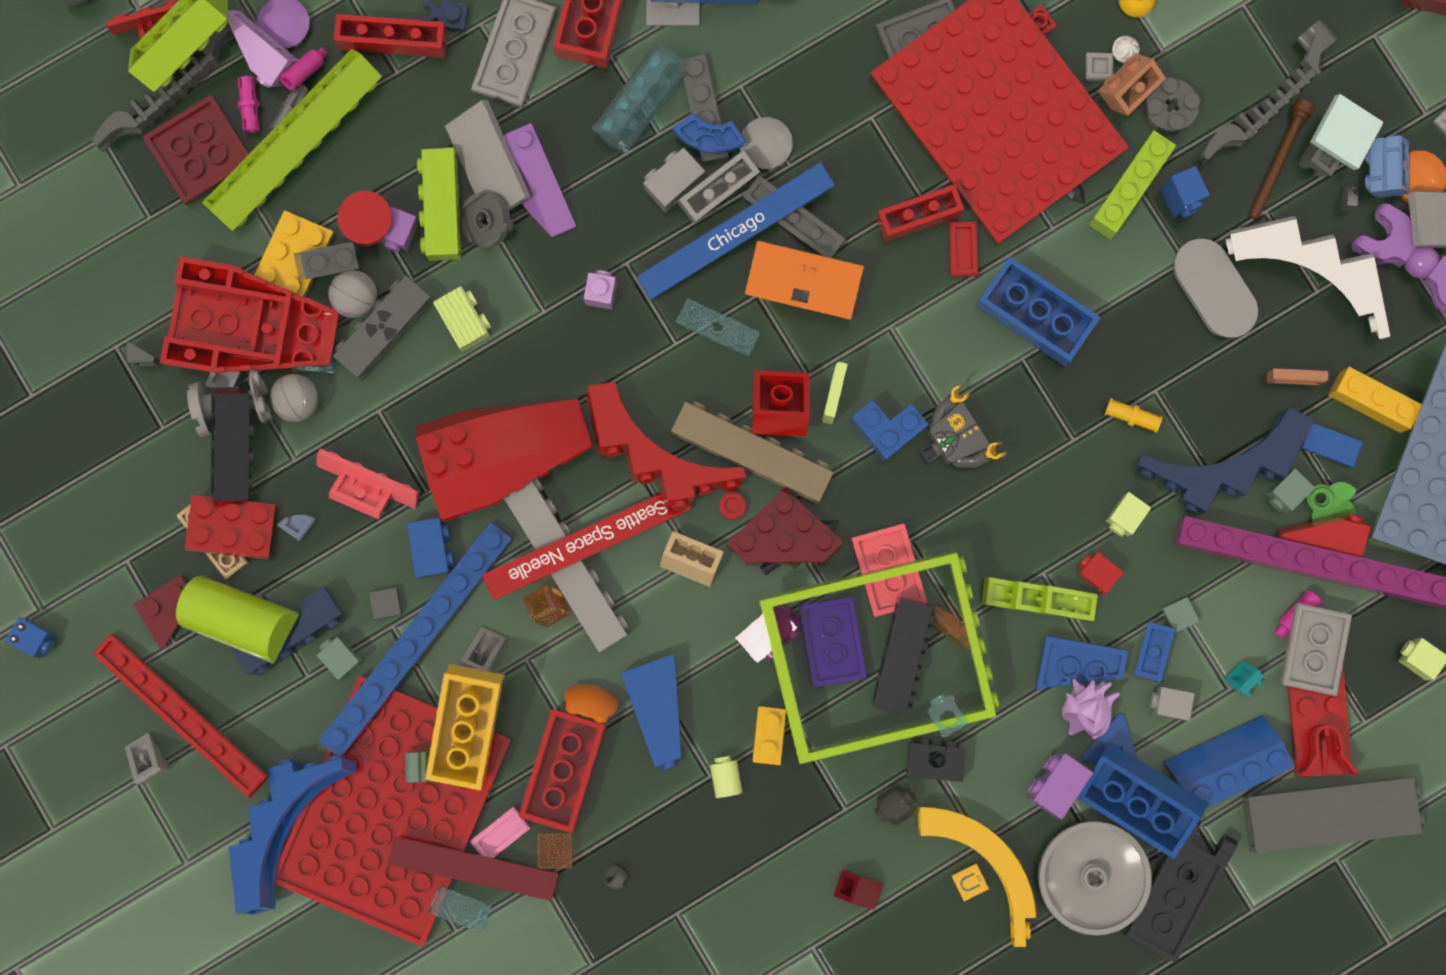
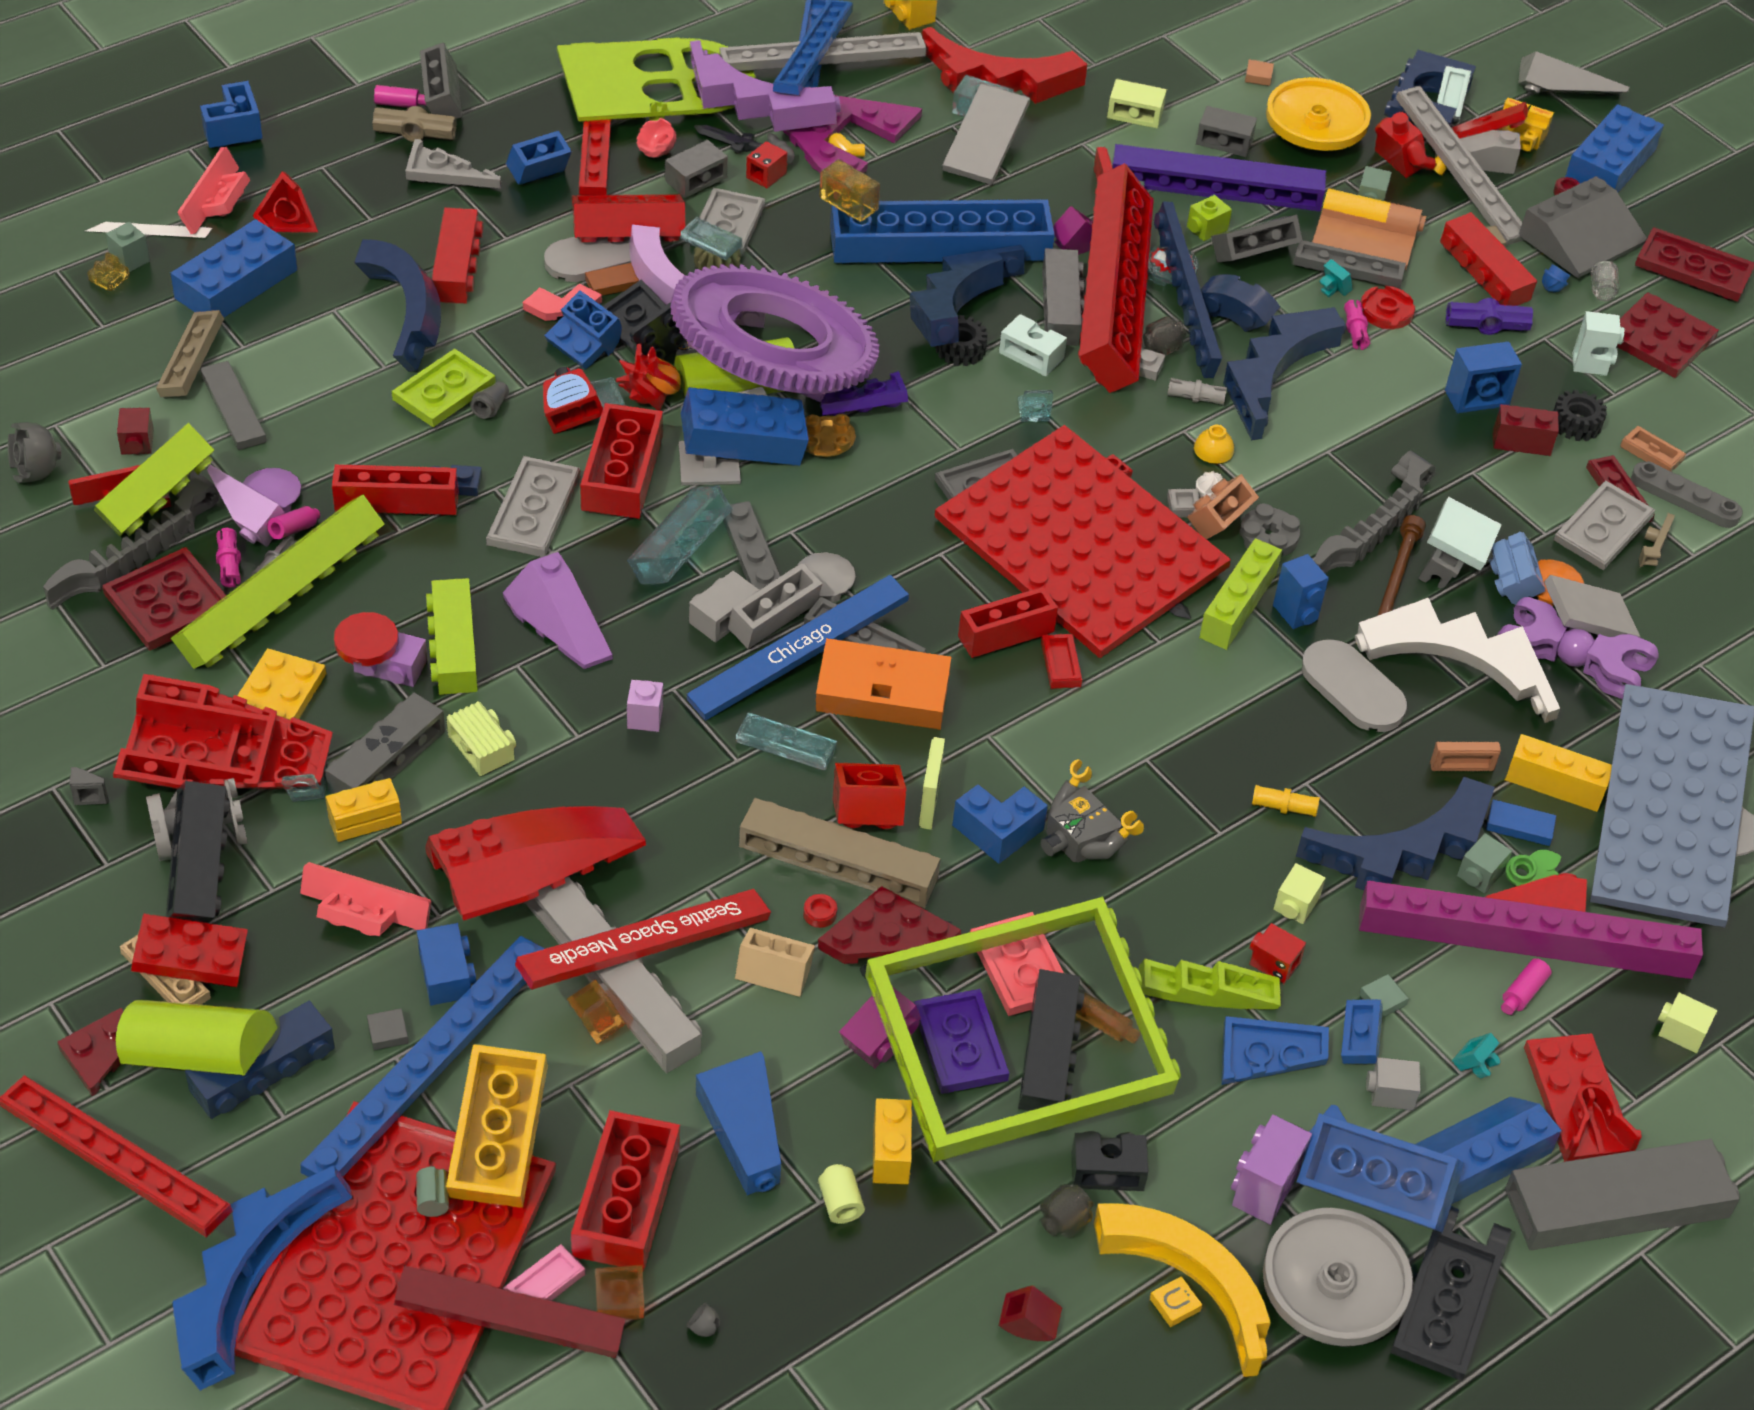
camera: 10 degrees left, 35 degrees down
light grey slope [125,732,171,785] -> none
light grey piece [270,374,319,422] -> none
sand blue tile [277,514,317,542] -> none
dark grey brick [293,242,359,280] -> none
sand green brick [316,637,363,681] -> none
light grey piece [328,270,377,318] -> none
clear light blue tile [428,886,491,932] -> none
light grey tile [445,100,531,222] -> none
dark grey plate [461,193,513,247] -> none
orange dish [564,683,618,724] -> none
red arch [586,382,746,511] -> none
blue tile [672,113,747,154] -> none
clear light blue bracket [927,694,967,738] -> none
blue brick [976,256,1101,367] -> none
lavender hair [1062,679,1120,740] -> none
light grey tile [1280,603,1352,696] -> none
flat silver tile [1340,184,1358,212] -> none
none -> yellow brick [325,778,402,842]

